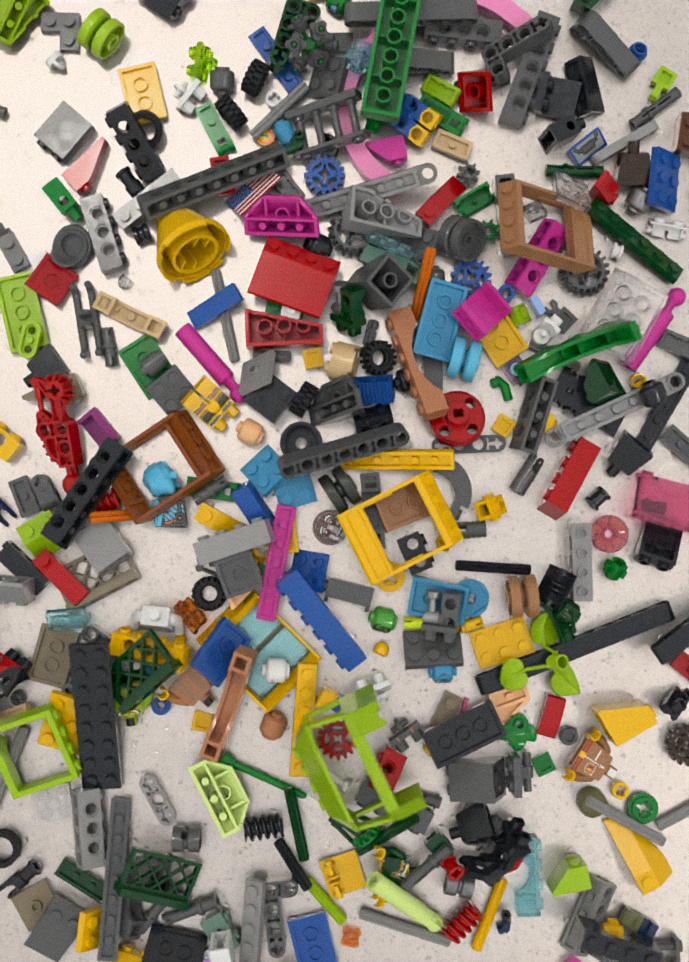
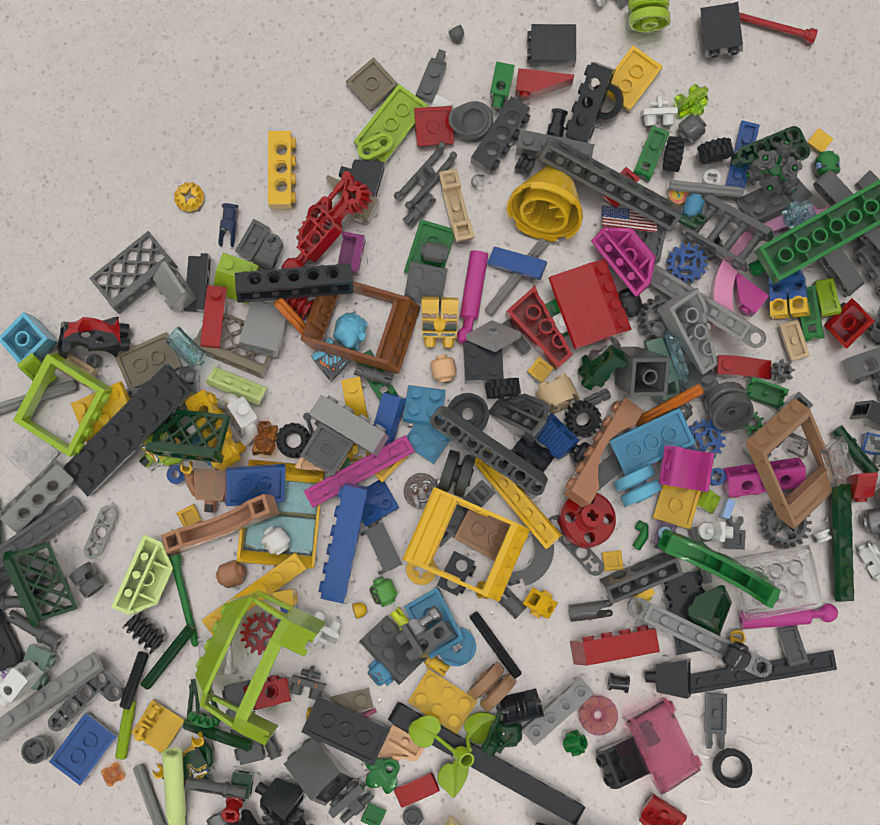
camera: 55 degrees right, 5 degrees down
none -> yellowish green plate [206,367,267,405]

